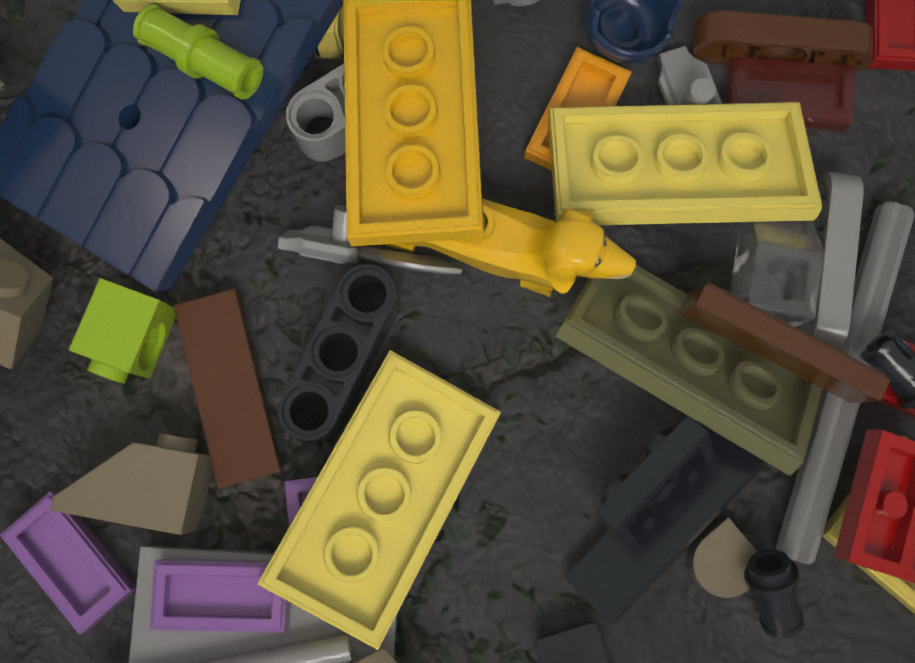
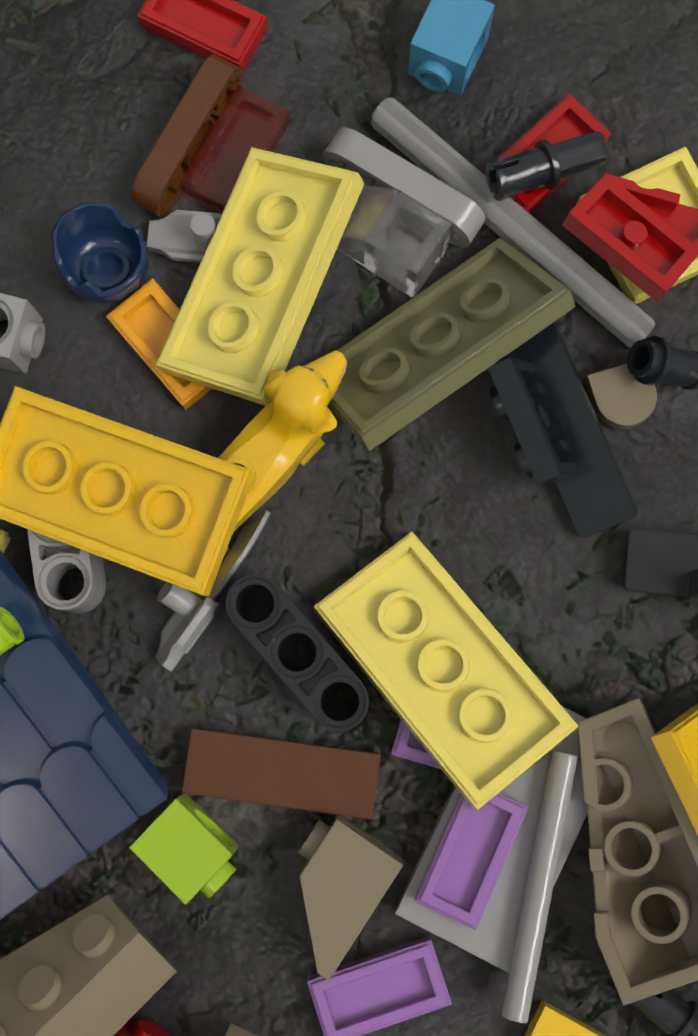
camera: 65 degrees left, 0 degrees up
reddish brown tile [679,283,891,403] -> none

